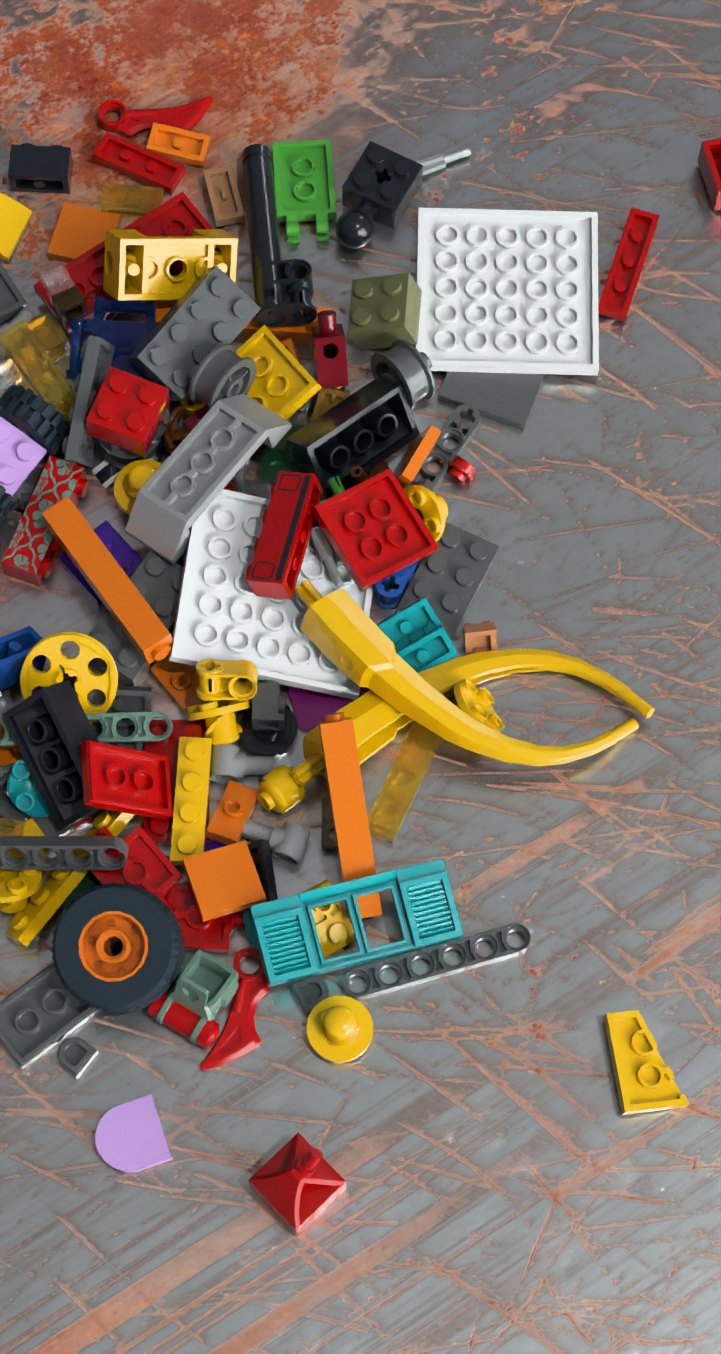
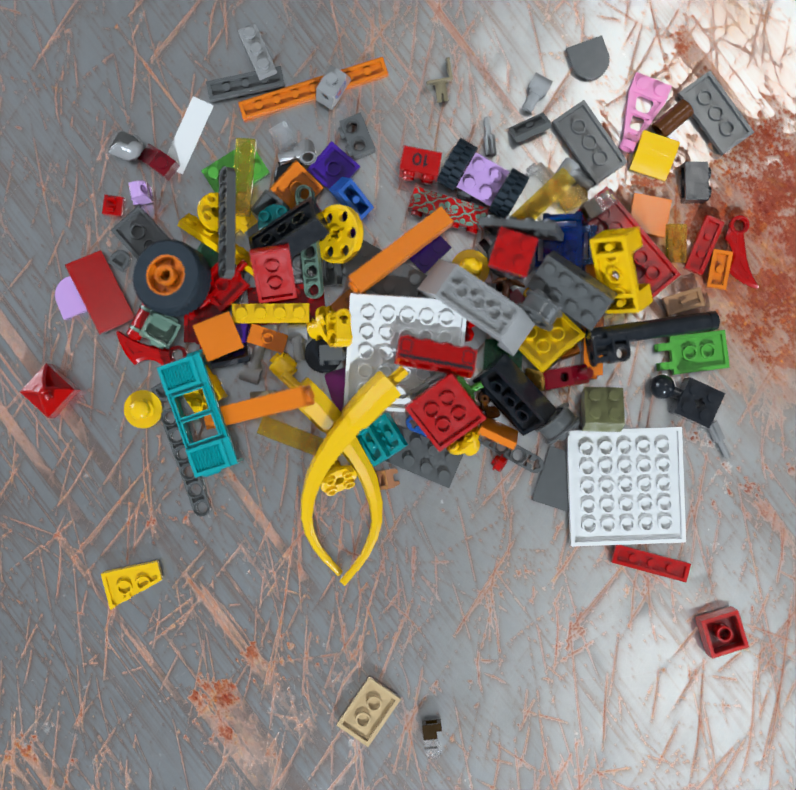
camera: 85 degrees right, 20 degrees up
none -> red tile [65,250,135,335]

